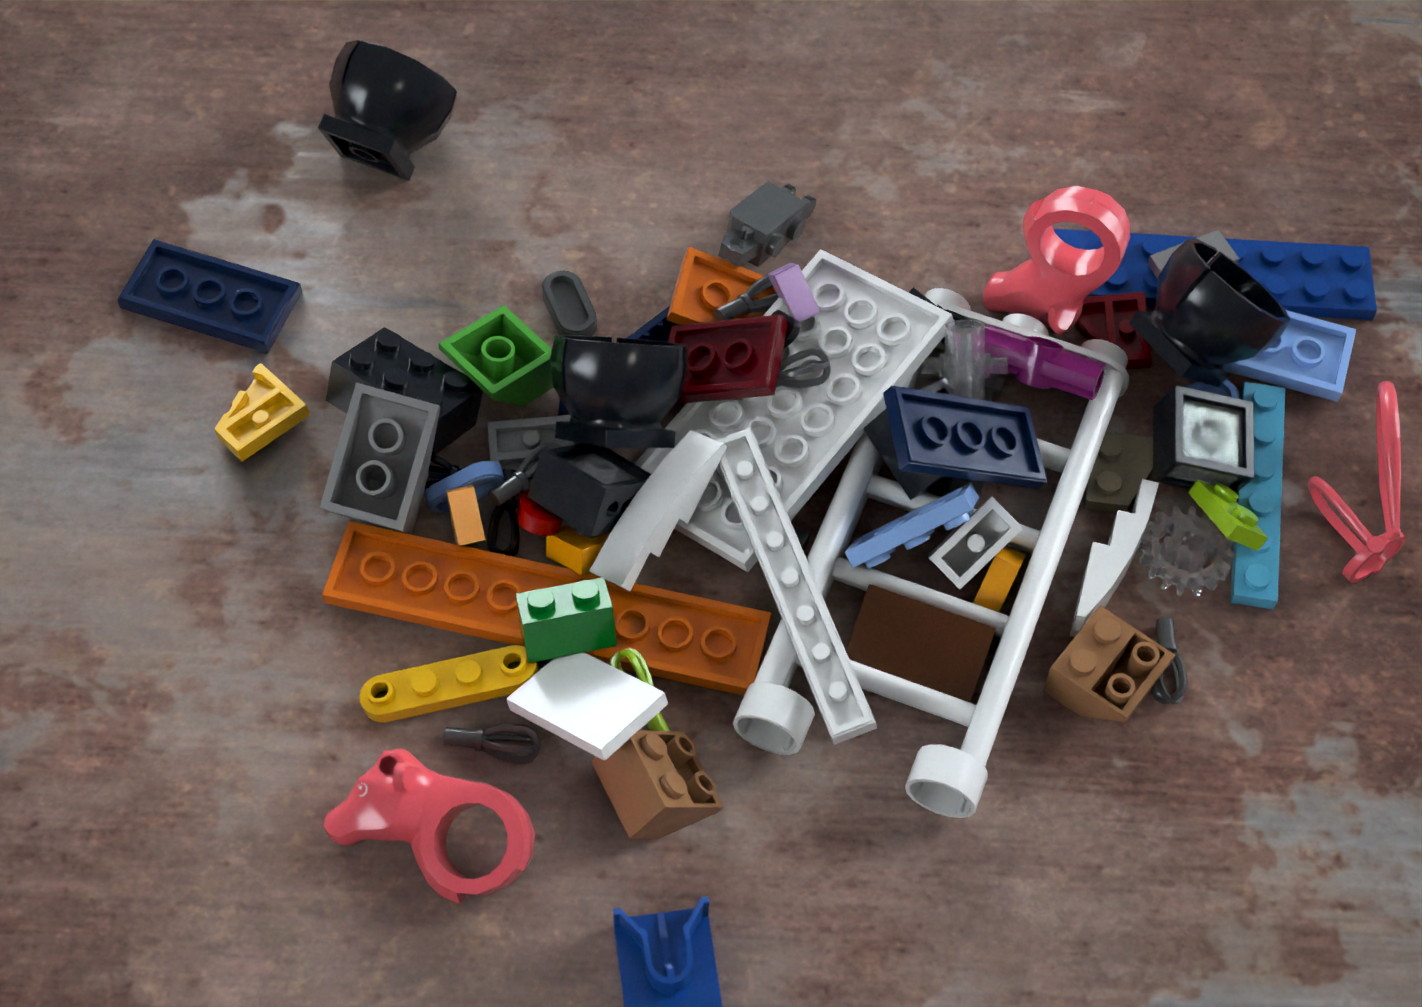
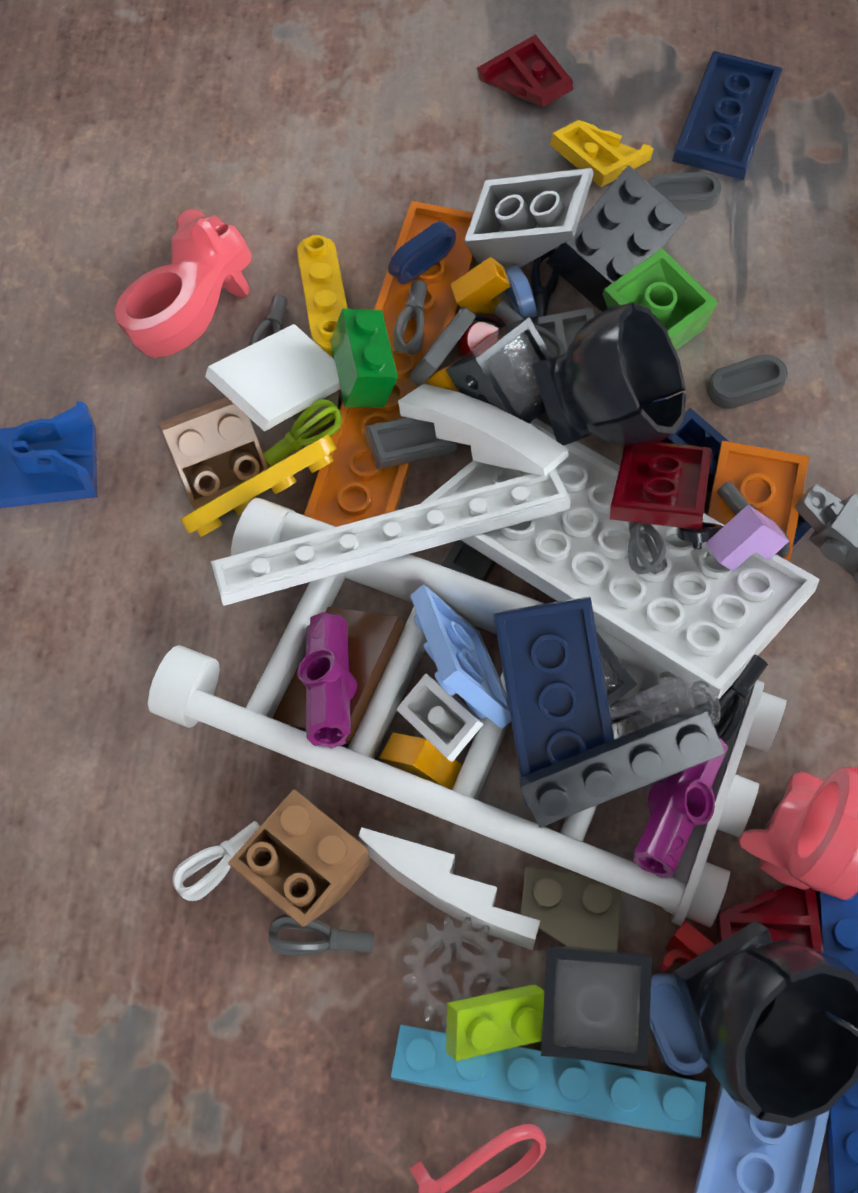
camera: 95 degrees right, 5 degrees up
none -> white piece [172,821,260,901]
none -> yellow plate [180,434,337,537]
none -> magenta piece [297,612,357,748]
none -> dark grey tile [364,417,458,470]
none -> dark blue tile [388,221,456,284]
none -> dark grey piece [393,280,427,355]
none -> dark grey tile [409,307,476,387]
none -> dark red wing [477,34,574,107]
none -> black plate [519,703,725,828]
none -> dark grey tile [648,172,722,211]
none -> red tile [659,921,715,972]

